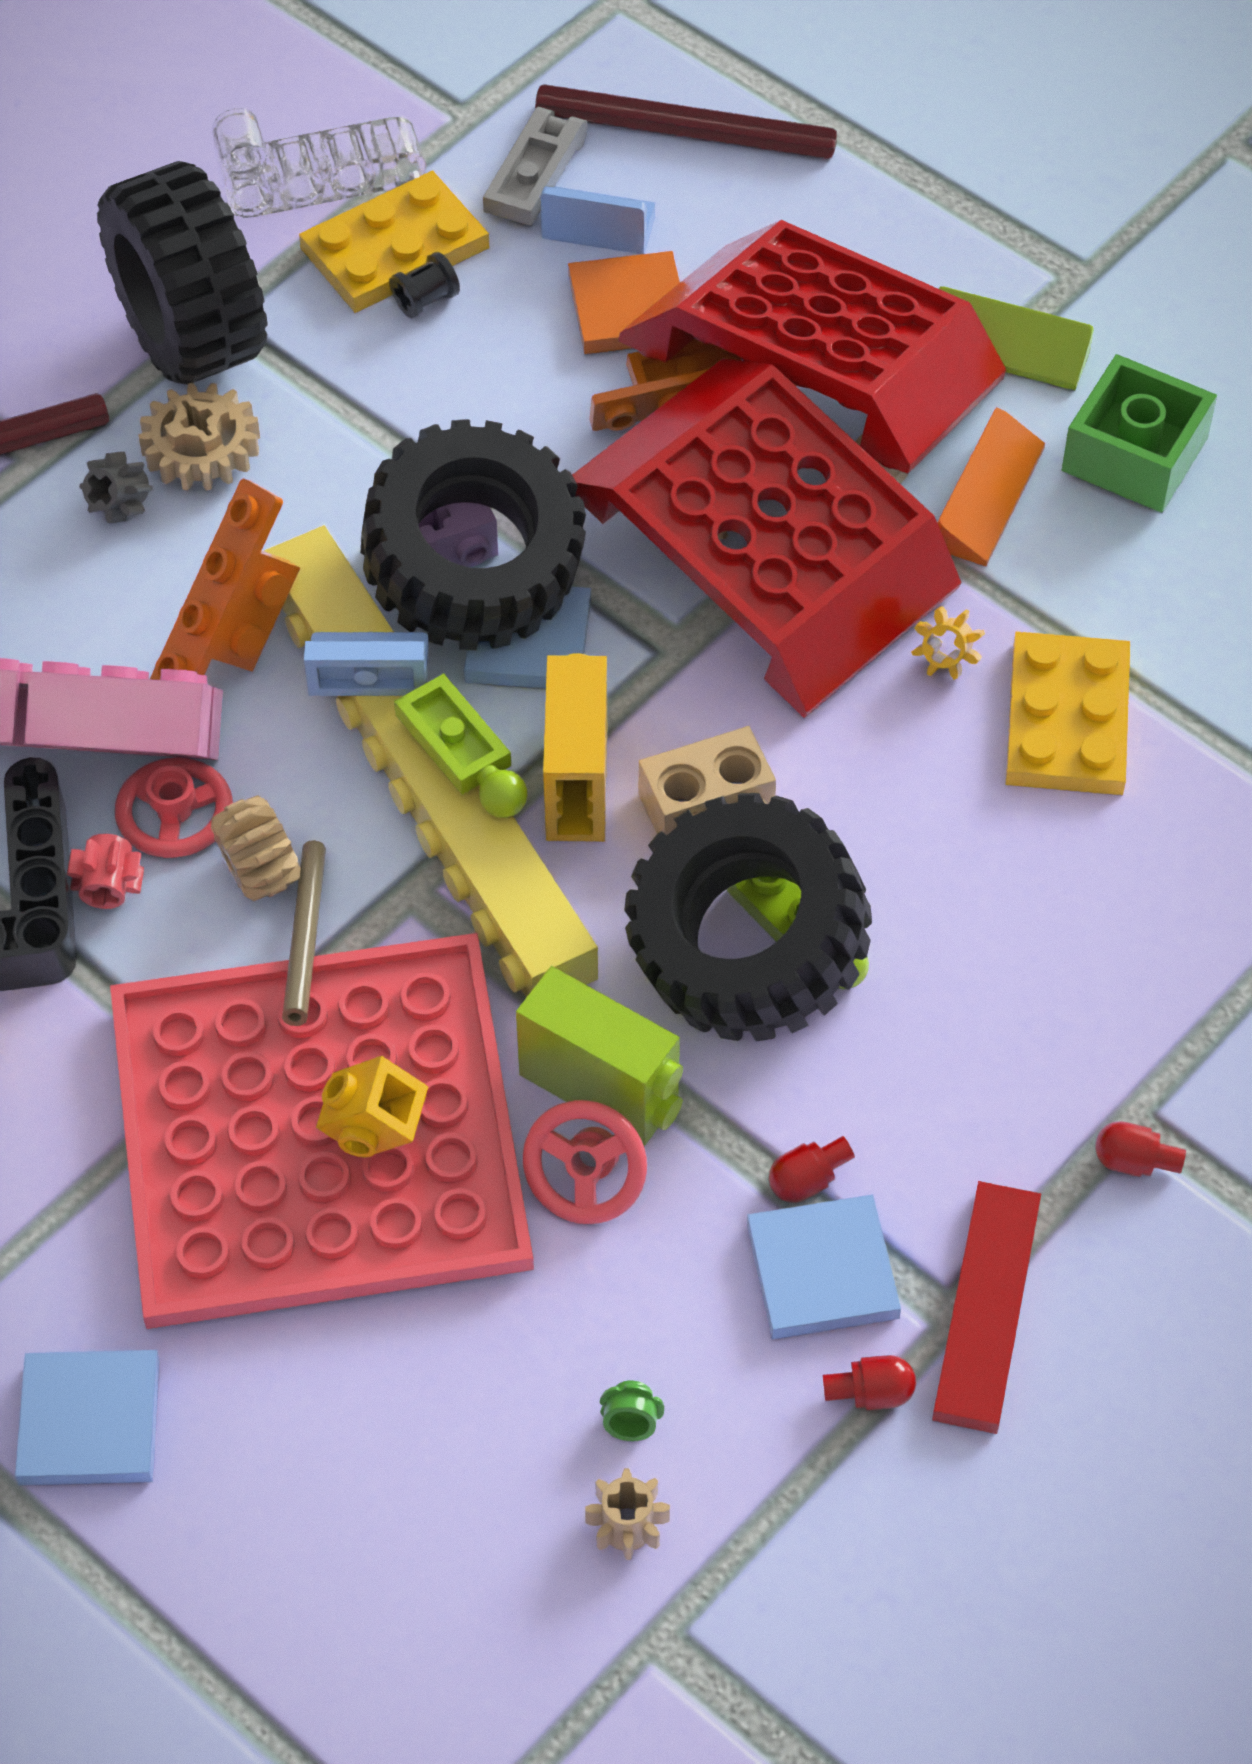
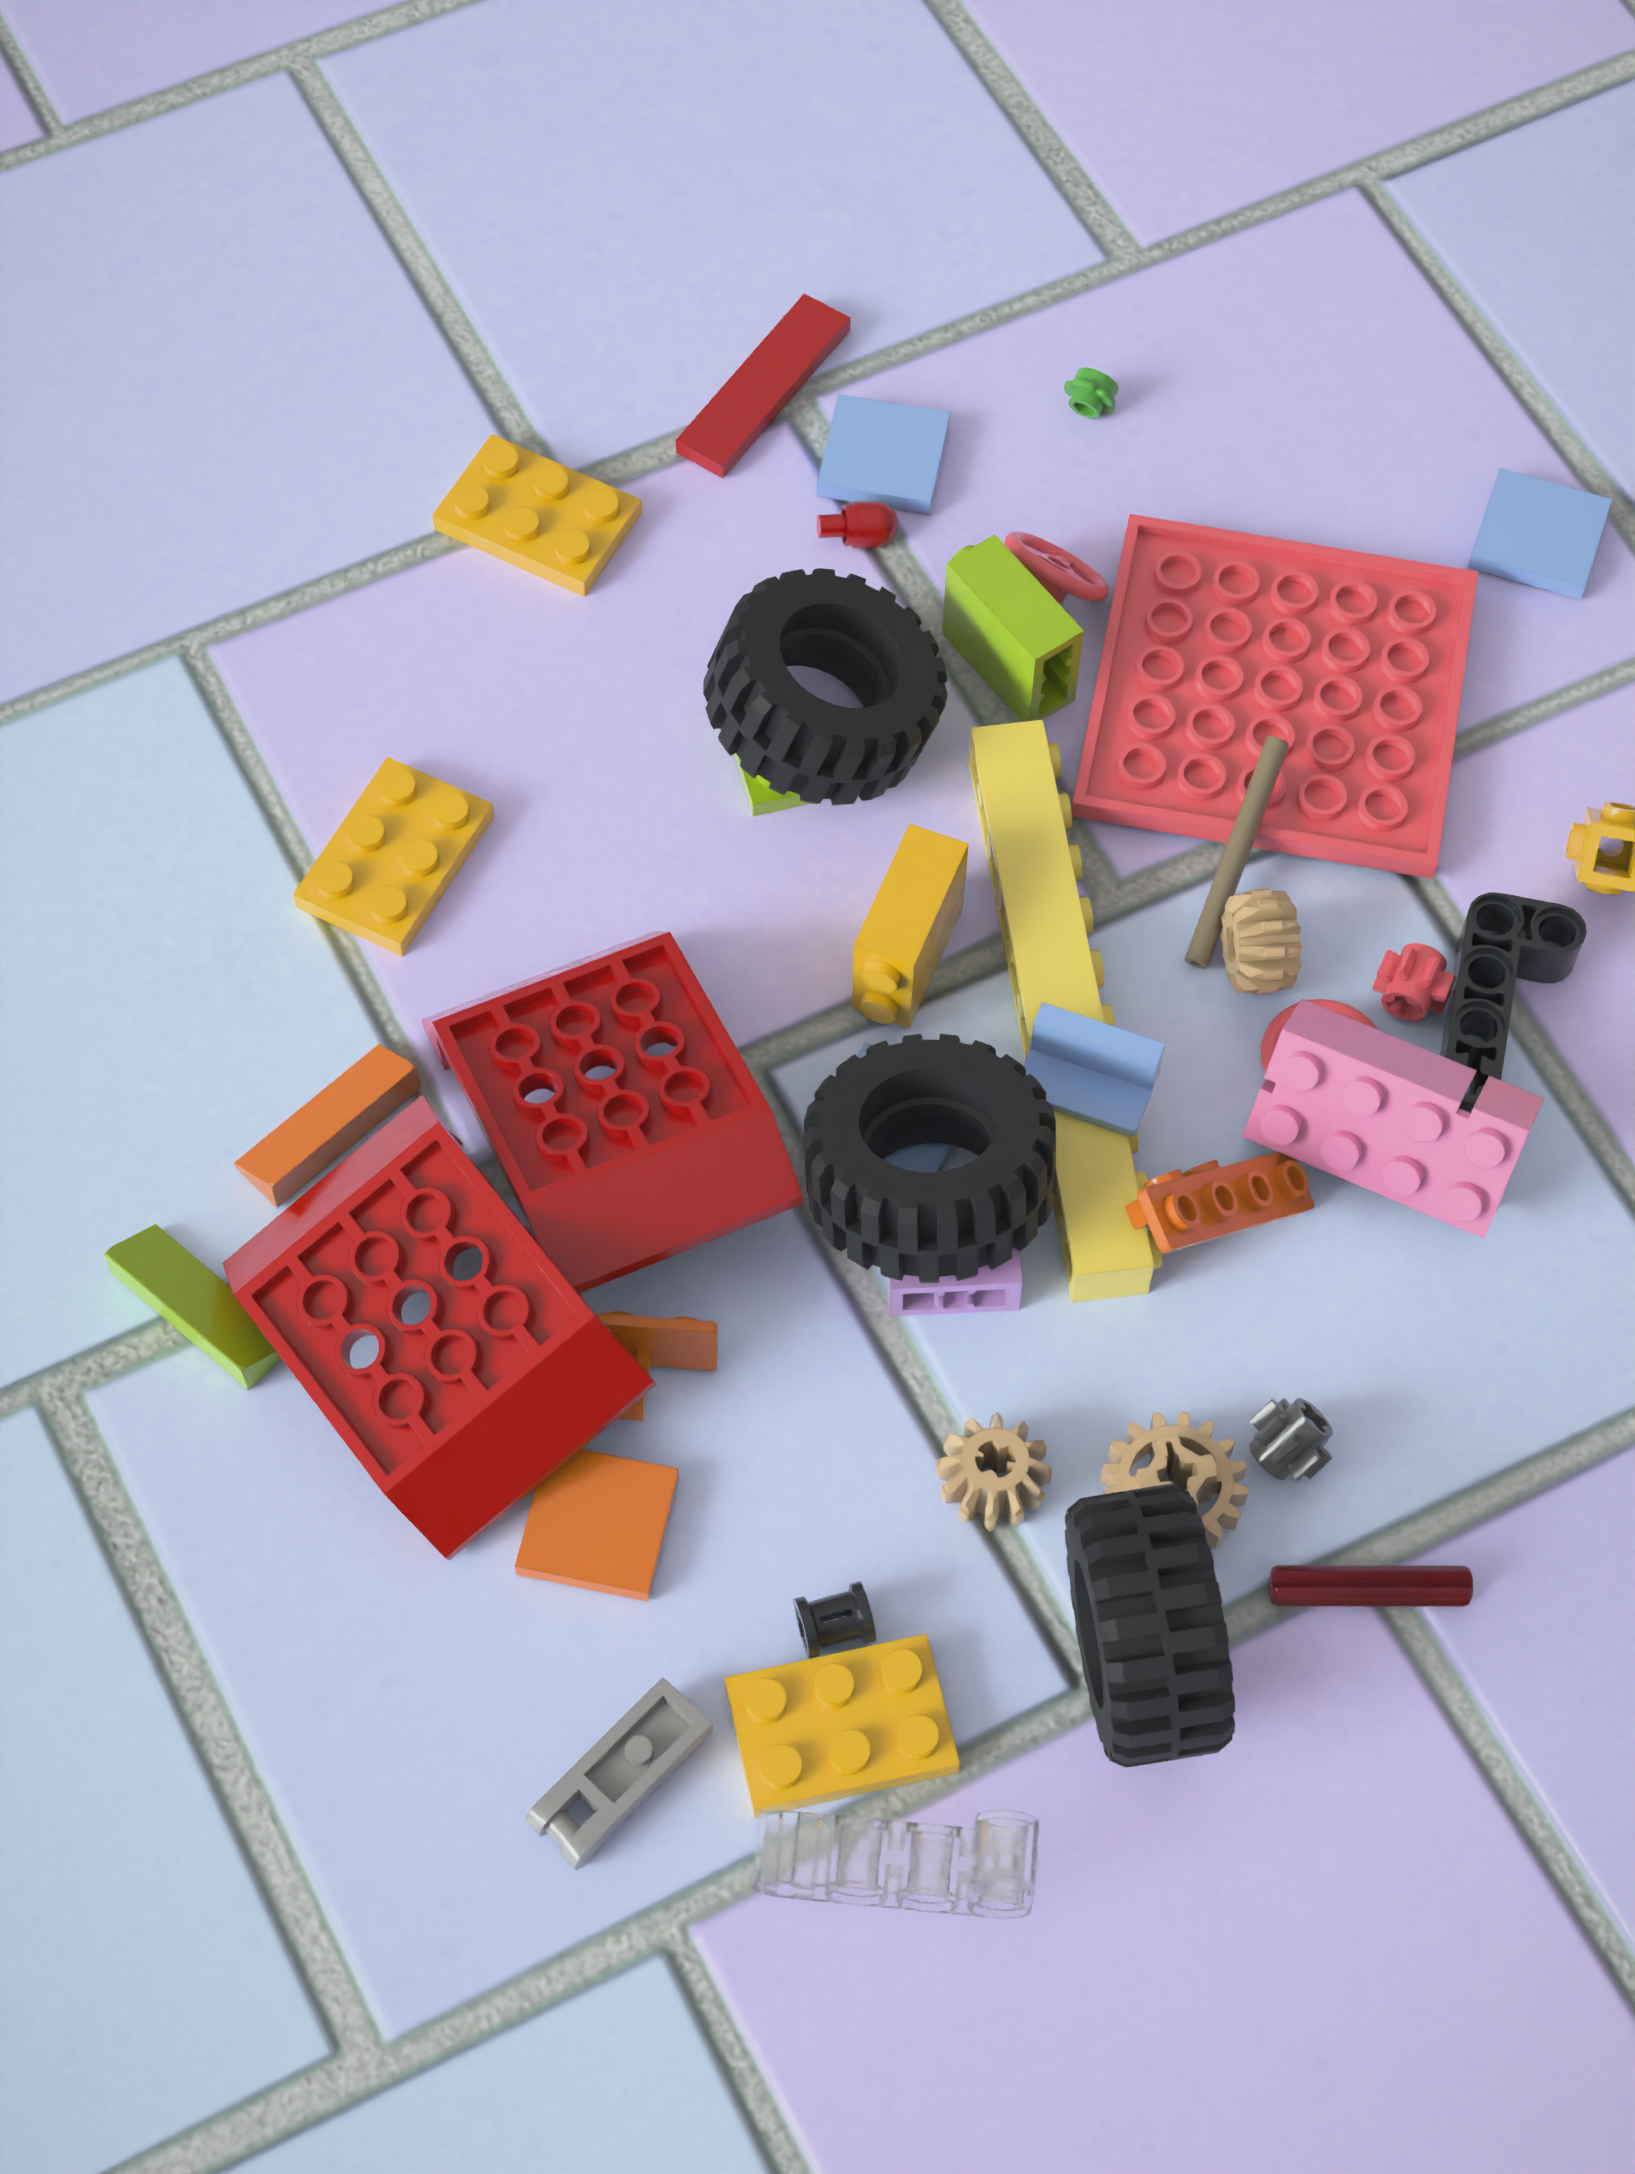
camera: 160 degrees left, 5 degrees up
yellow brick [316,1056,428,1158] -> none
lime plate [394,673,528,818] -> none
dark red axle [535,84,837,159] -> none
light blue panel [541,186,655,254] -> none
tan gear [585,1468,670,1560] -> none
tan brick [638,726,776,835] -> none
red cylinder [822,1355,916,1411] -> none
yellow gear [911,606,985,680] -> none
bright green brick [1061,354,1218,513] -> none
red cylinder [1095,1121,1186,1177] -> none
none -> yellow plate [432,434,642,597]
none -> tan gear [936,1412,1052,1532]

